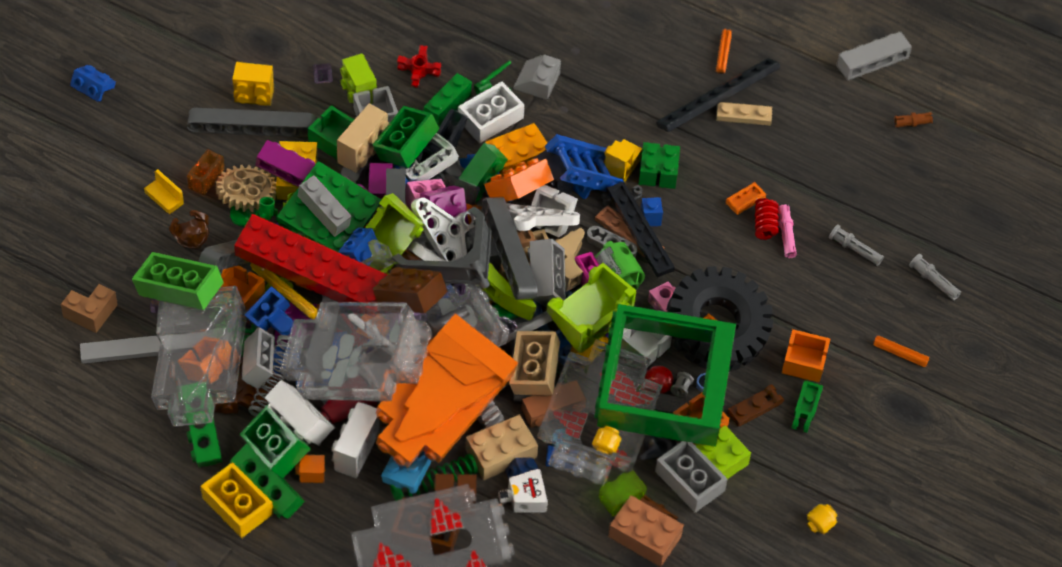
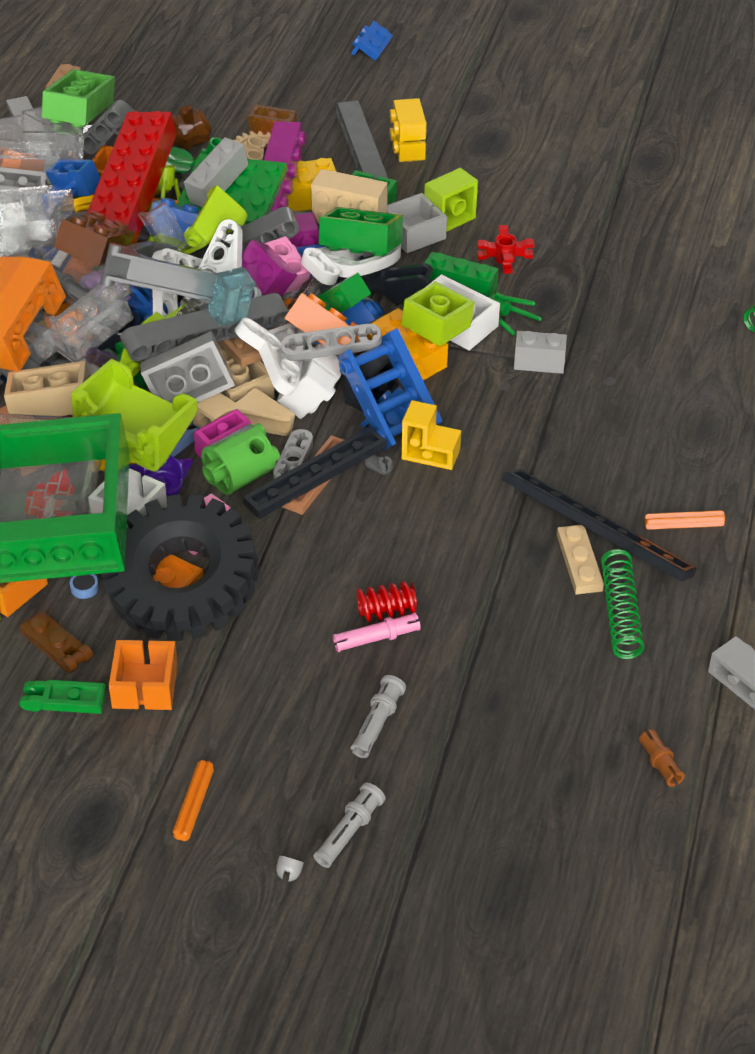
camera: 80 degrees right, 10 degrees down
yellow panel [144,169,184,215] -> none
green piece [639,142,680,189] -> none
blue brick [641,197,663,226] -> none
orange plate [725,182,766,215] -> none
none -> clear smoke plate [174,298,200,317]
none -> clear light blue brick [208,267,254,326]
none -> light grey hinge [276,856,304,882]
none -> light grey beam [281,324,382,361]
none -> white beam [301,248,340,285]
none -> lime brick [401,281,475,346]
none -> green piece [601,549,644,659]

